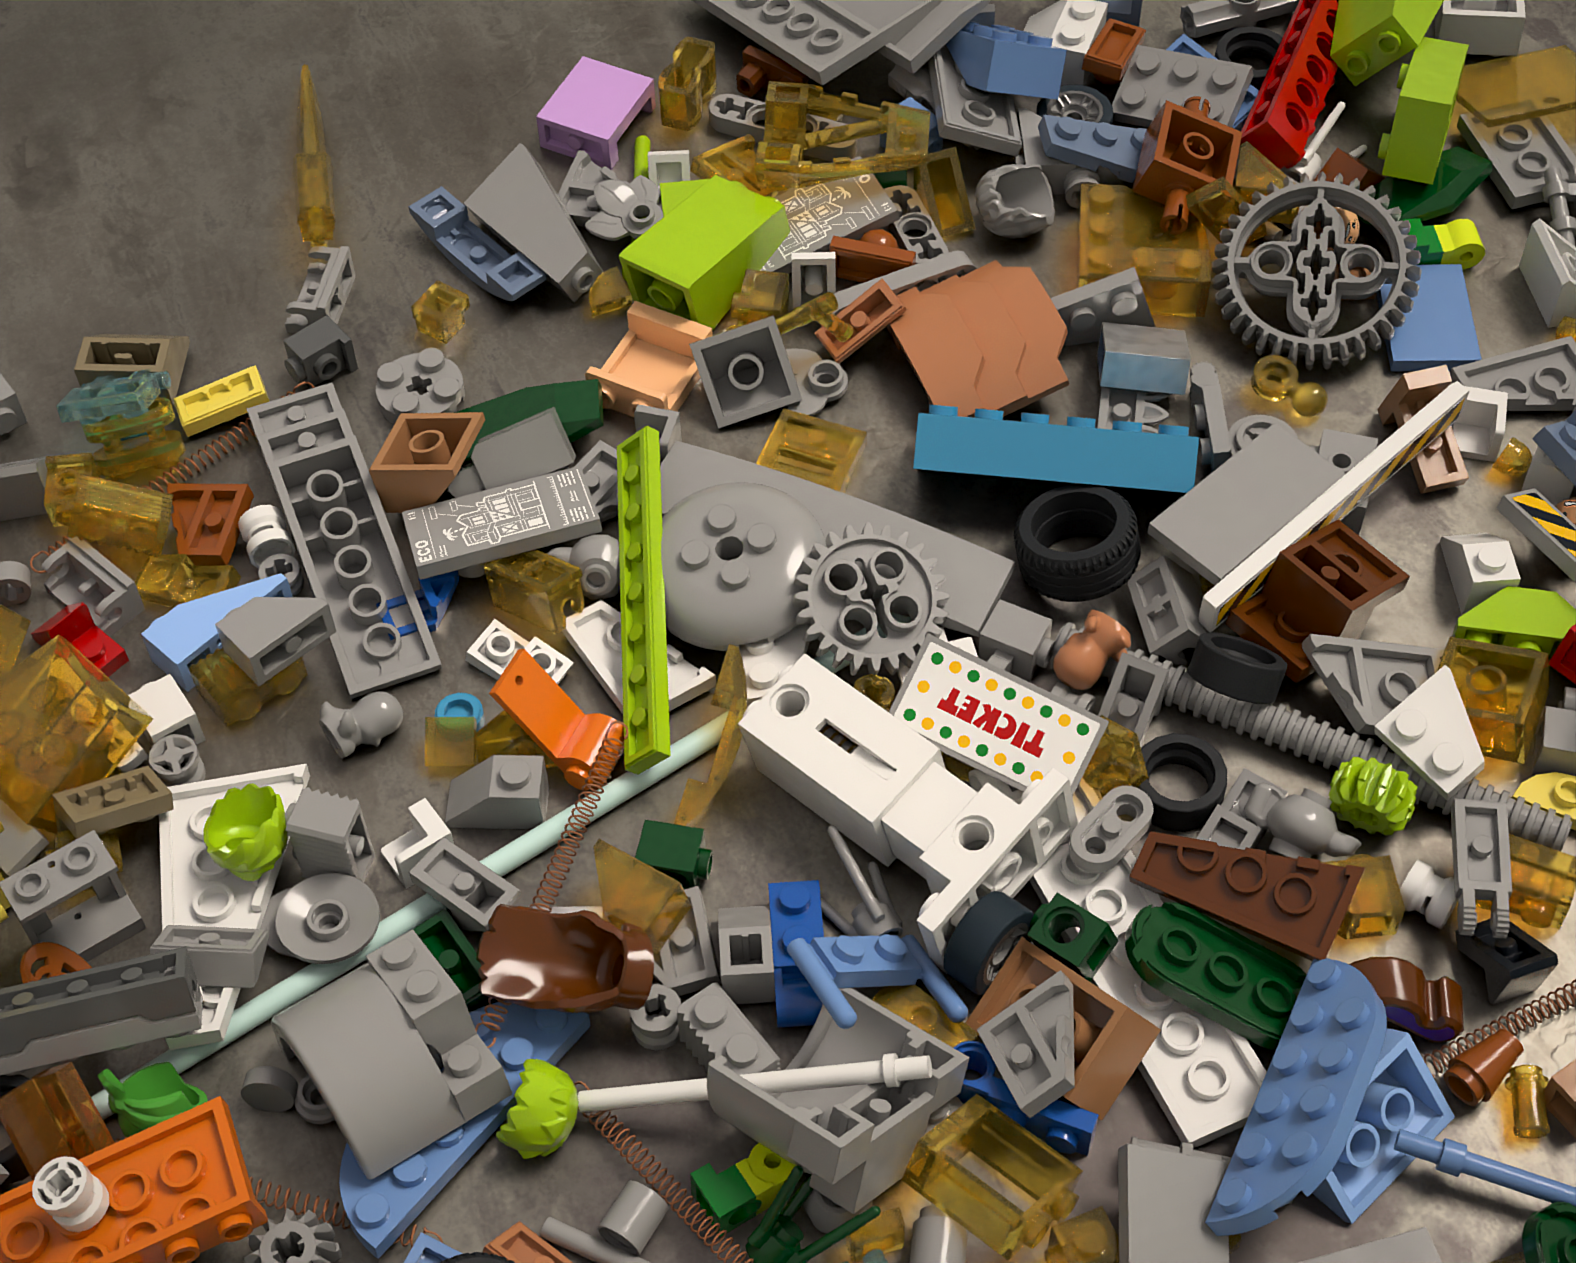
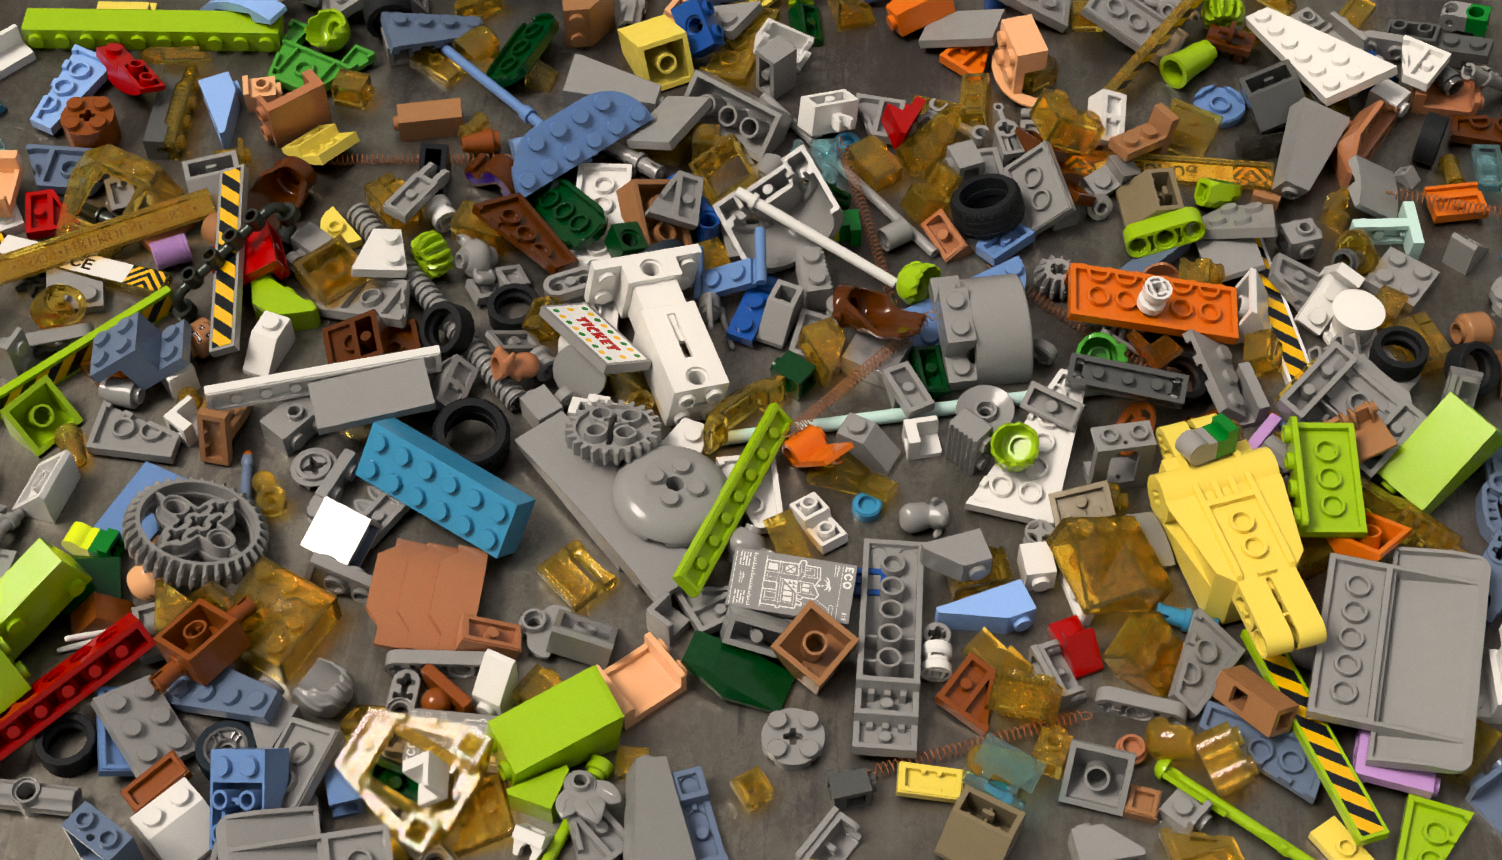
camera: 155 degrees left, 0 degrees up
clear yellow piece [726,292,853,342] -> none
none -> sand blue piece [240,450,254,500]
none -> white panel [402,750,449,808]

